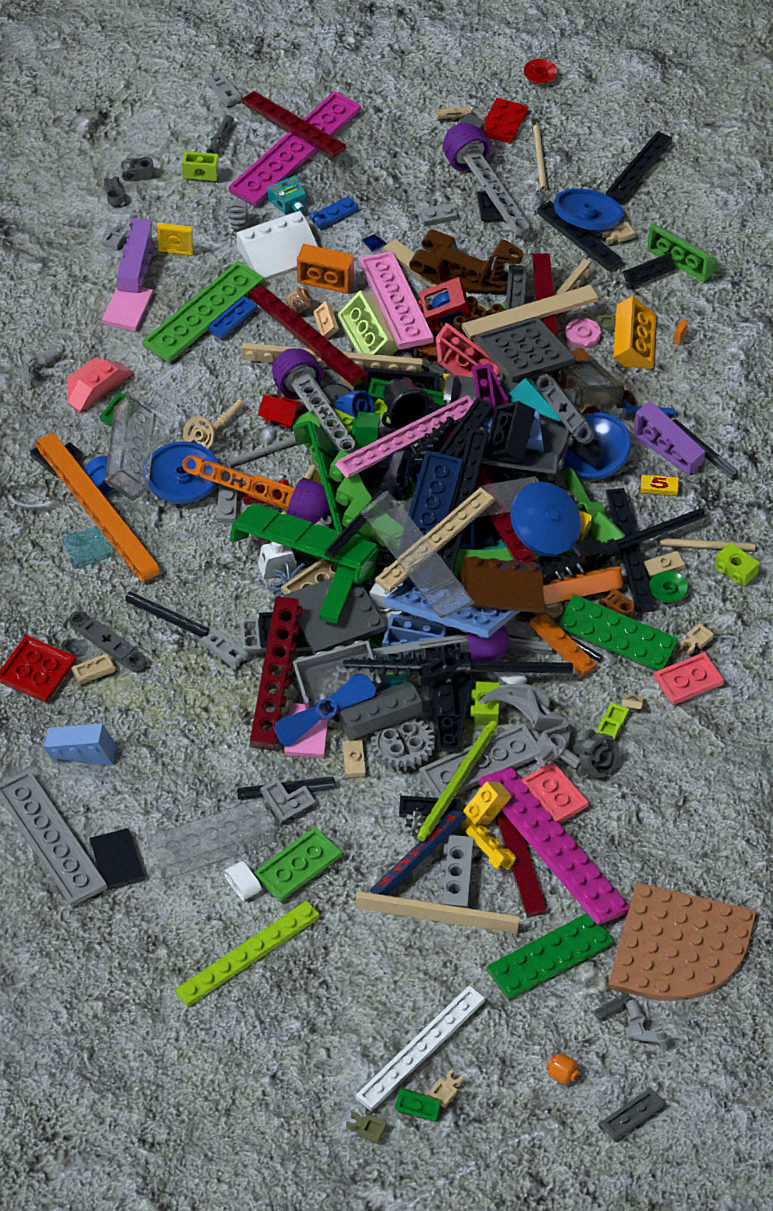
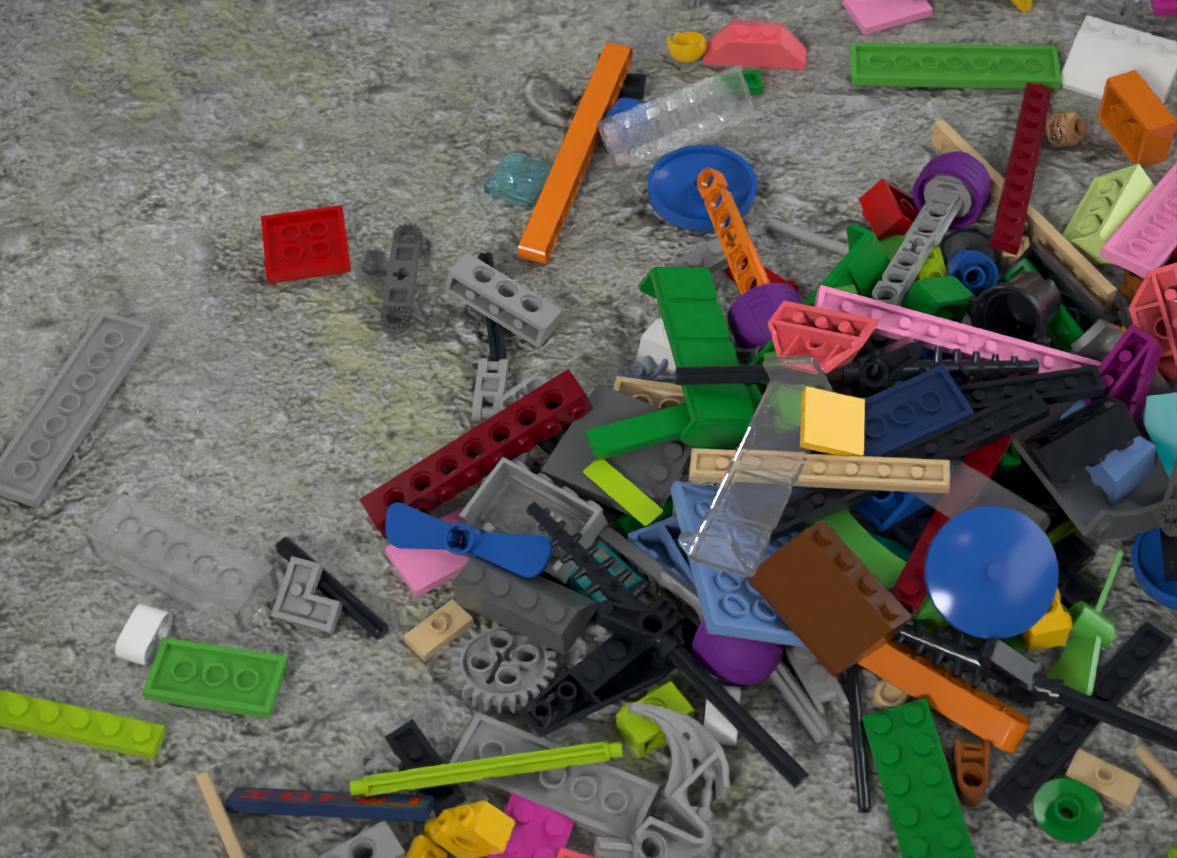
camera: 55 degrees right, 0 degrees up
medium blue wedge [44,723,117,766] -> none
tan plate [71,653,115,685] -> none
black tile [89,828,145,891] -> none
tan dish [183,399,244,449] -> none
blue plate [208,296,257,339] -> none
light nougat plate [313,301,339,339] -> none
orange plate [529,612,596,676] -> none
none -> light grey brick [444,253,562,348]
none -> lime sticker [583,459,663,526]
none -> yellow hair [666,32,707,64]
none -> coral wedge [767,301,879,373]
none -> yellow tile [800,386,865,456]

